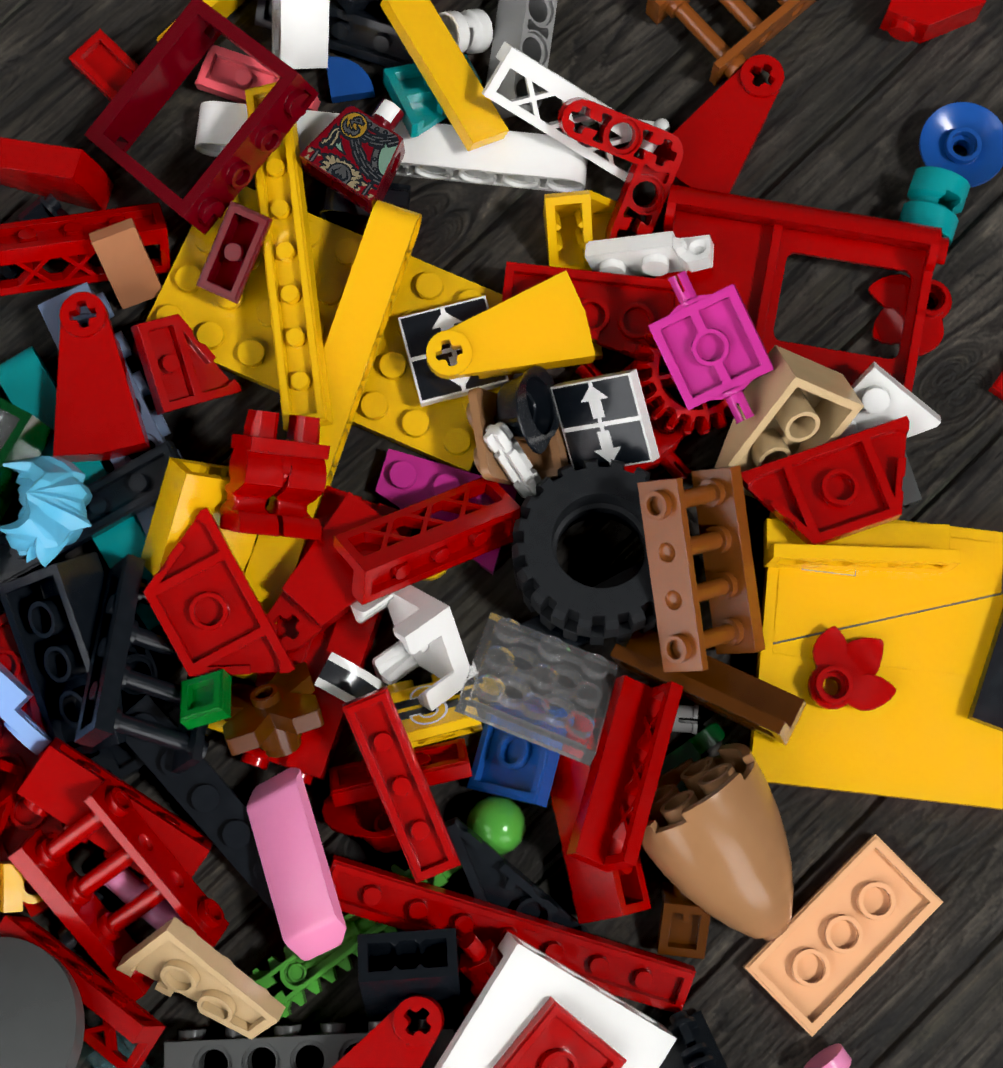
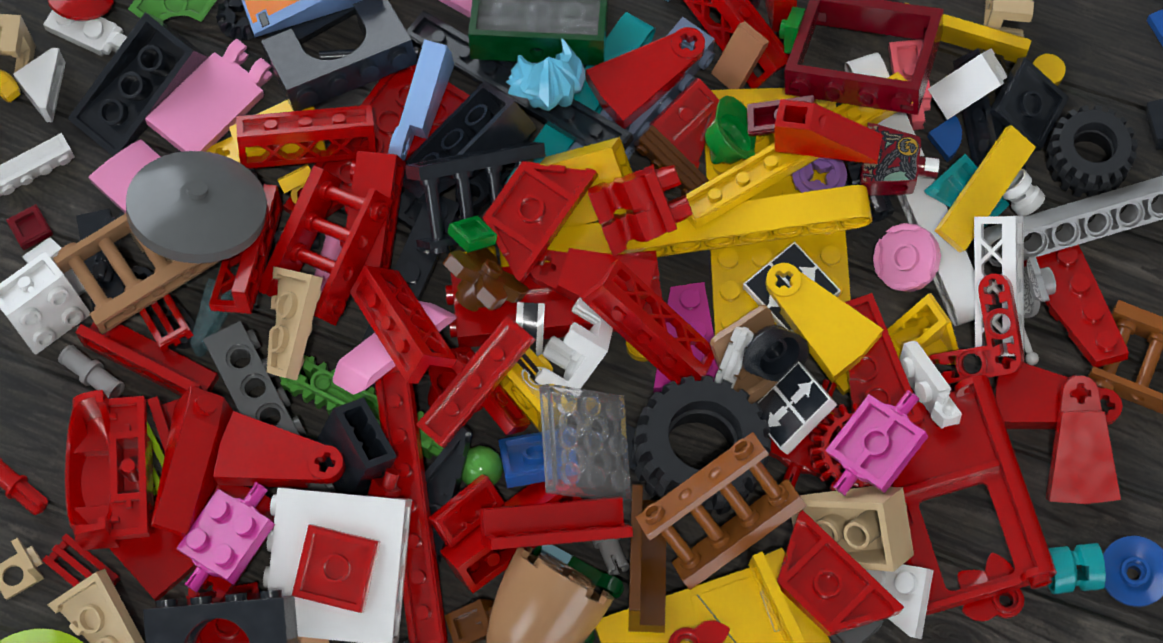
camera: 65 degrees right, 10 degrees down
none -> red fence [350,265,457,384]
none -> red plate [428,474,505,548]
none -> reddish brown piece [633,125,710,196]
none -> green piece [704,96,756,164]
none -> red slope [775,99,882,164]
none -> green plate [779,7,805,54]
none -> medium lavender gear [792,157,847,193]
none -> bright pink tile [873,223,941,292]
none -> red wing [1024,244,1129,368]
none -> light grey animal [1024,256,1056,318]
none -> red piece [1046,375,1121,504]

